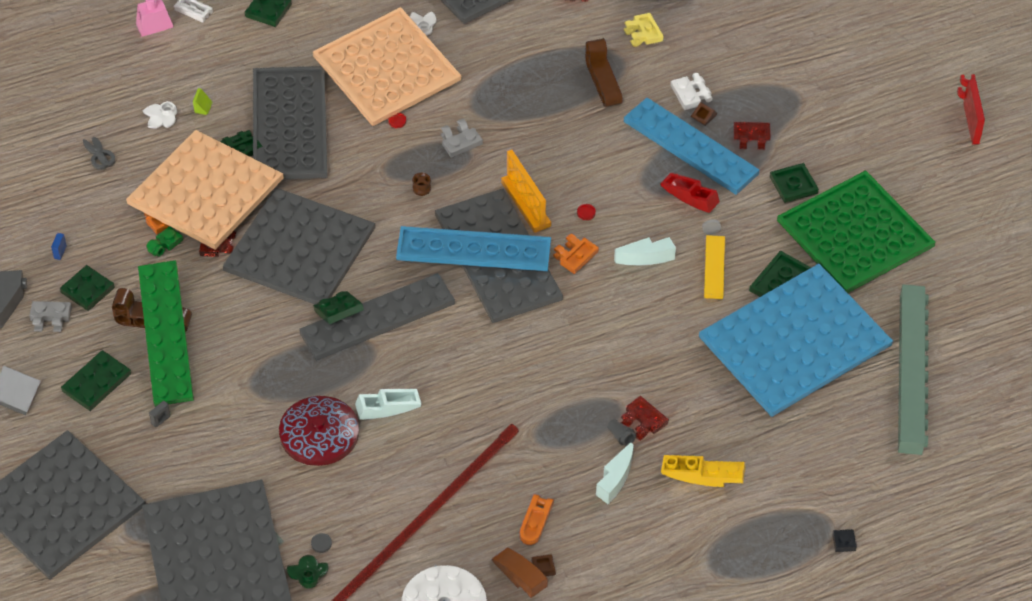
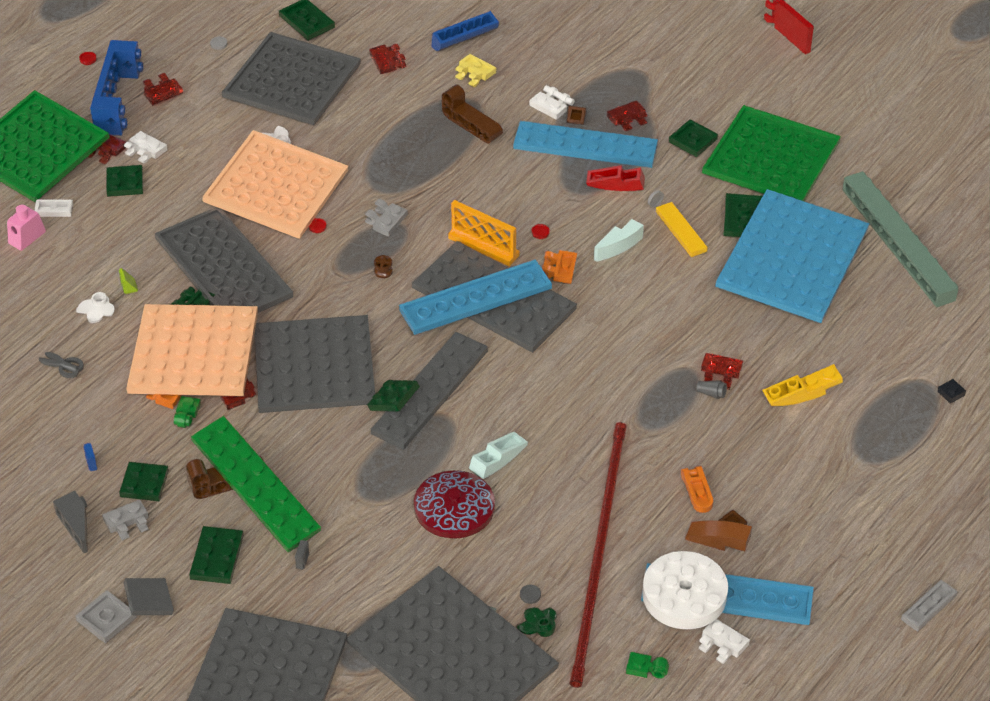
camera: 30 degrees left, 5 degrees down
light aqua slope [596,443,634,504] -> none

